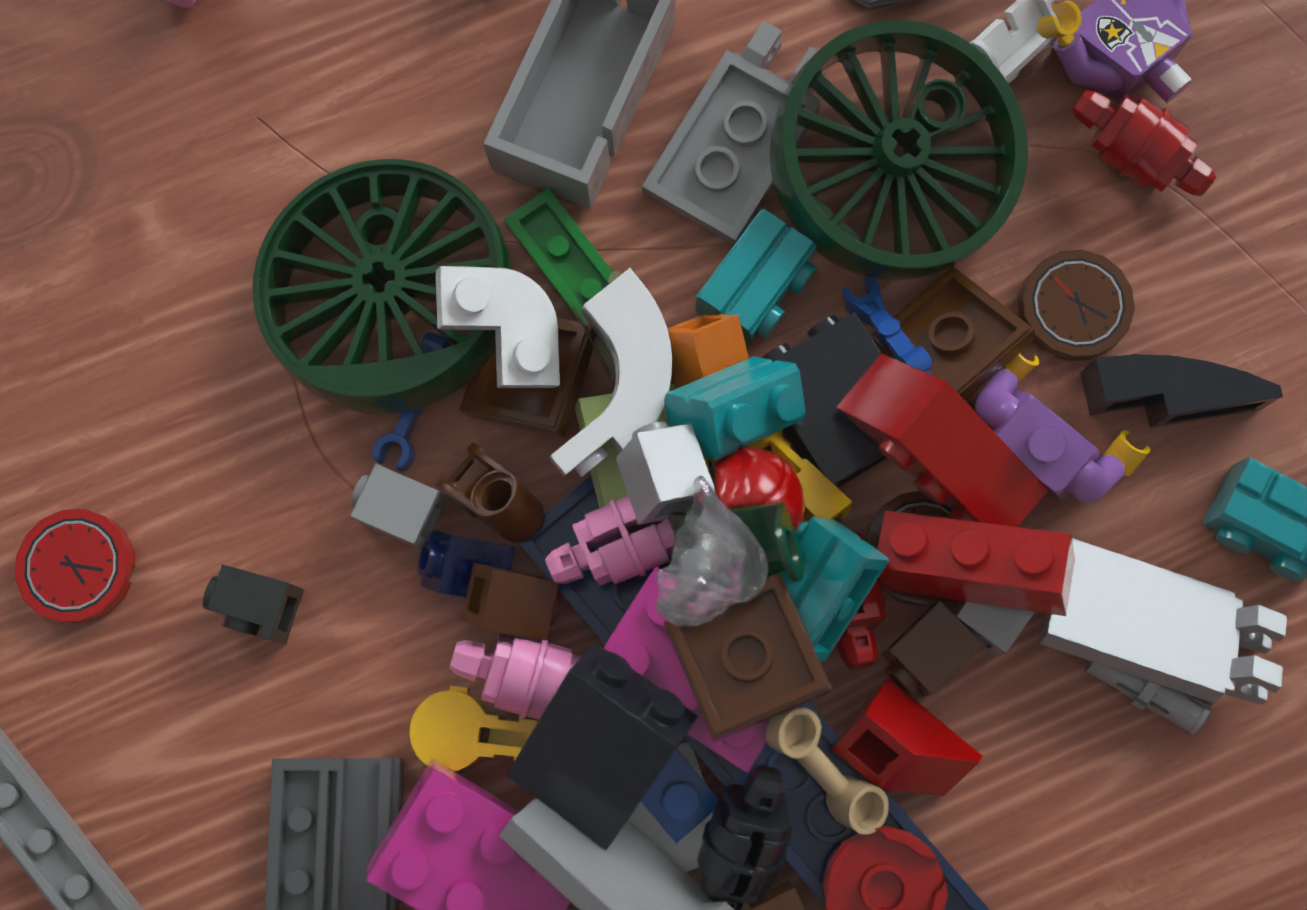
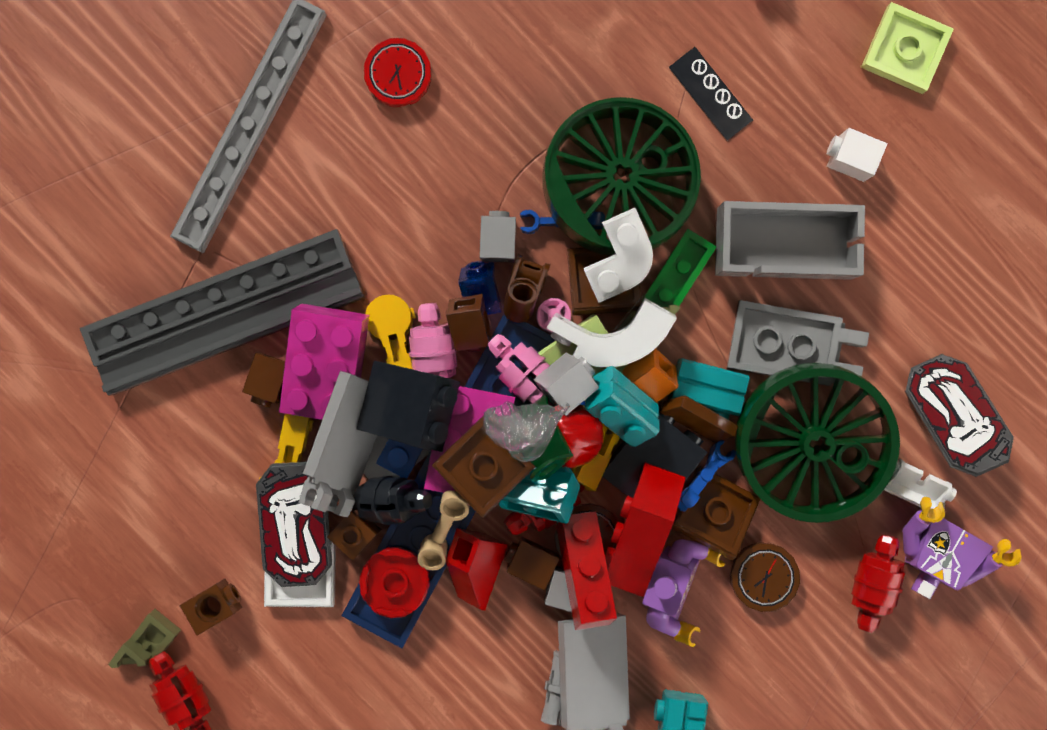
camera: 60 degrees right, 10 degrees up
pearl dark grey brick [203,564,304,644] -> none
black slope [1080,354,1283,428] -> none
none -> bright pink wheel [537,298,571,334]
none -> reddish brown tile [660,395,738,442]
none -> black sticker [669,47,753,140]

